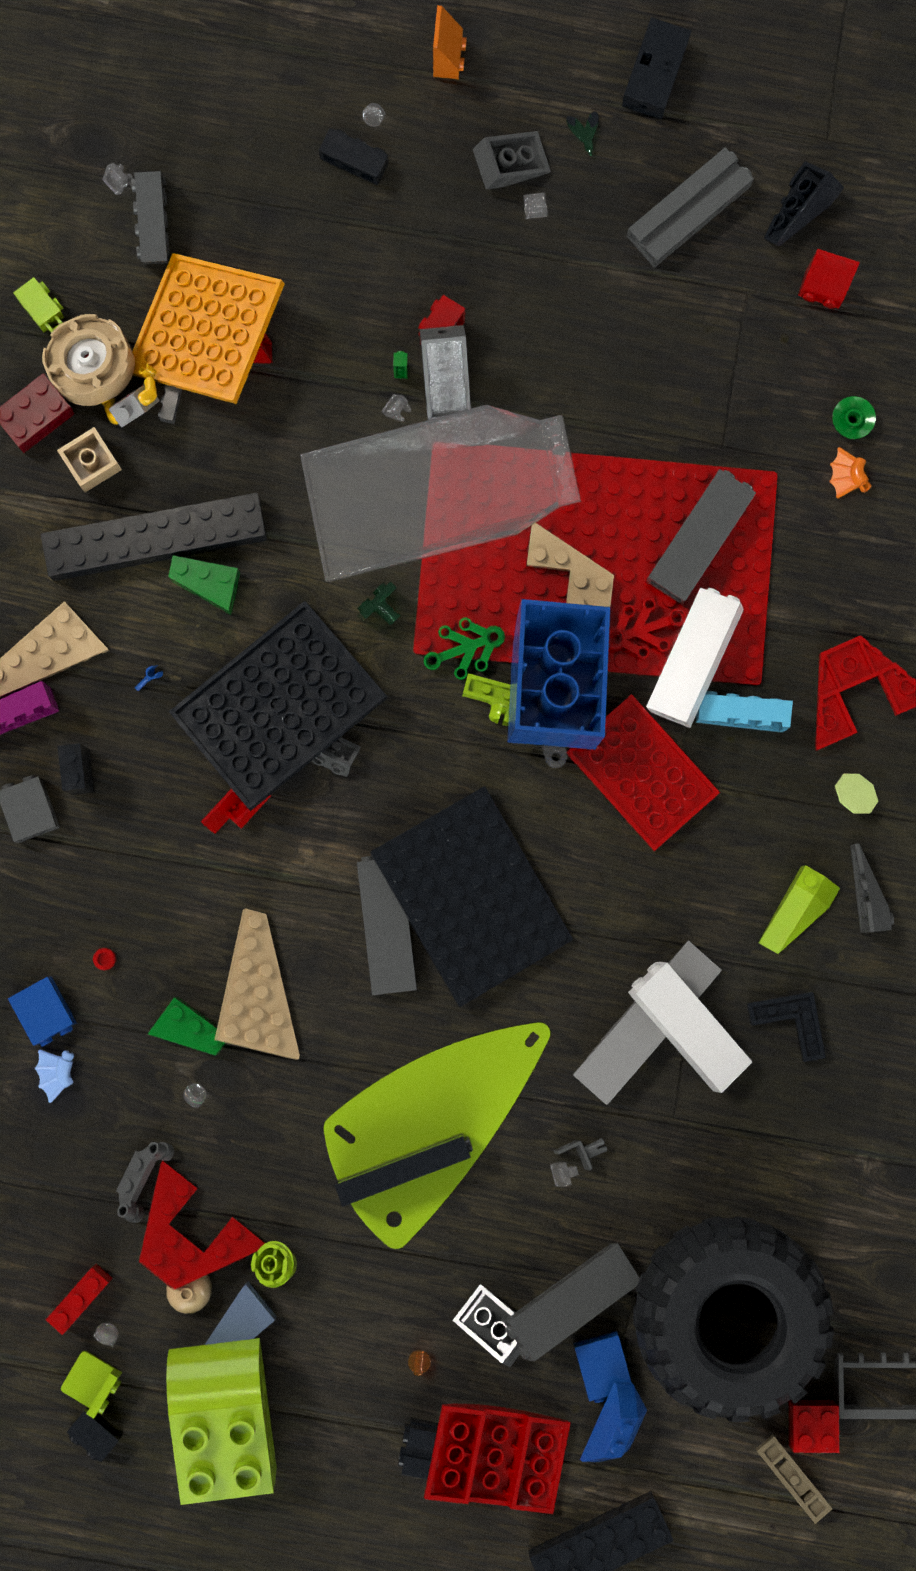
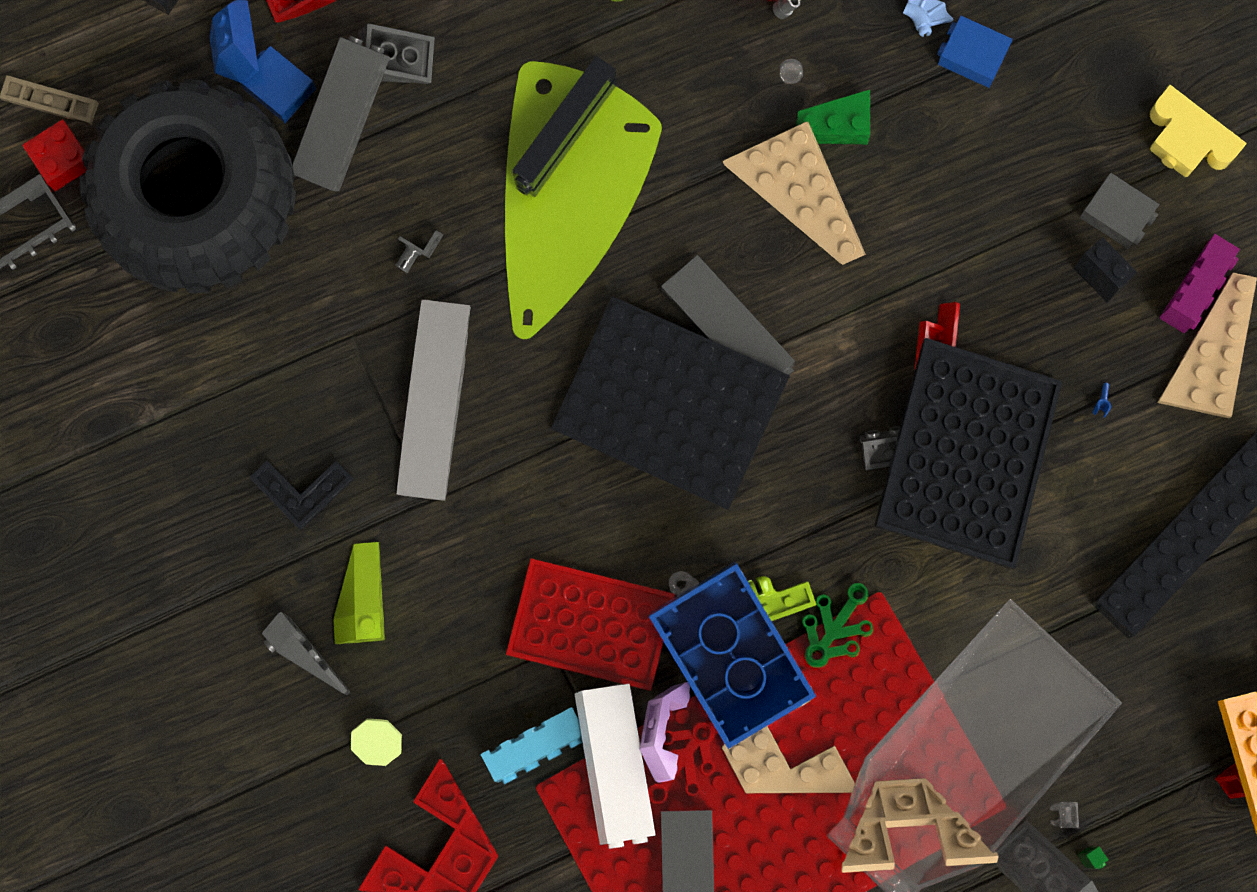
camera: 155 degrees right, 5 degrees down
red tile [93,948,116,970] -> none
green wedge [168,555,240,615] -> none
clear green plate [356,581,401,625] -> none
clear tile [550,1162,579,1187] -> none
white brick [628,962,752,1093] -> none
none -> lavender slope [640,682,690,783]
none -> tan wing [841,778,998,873]

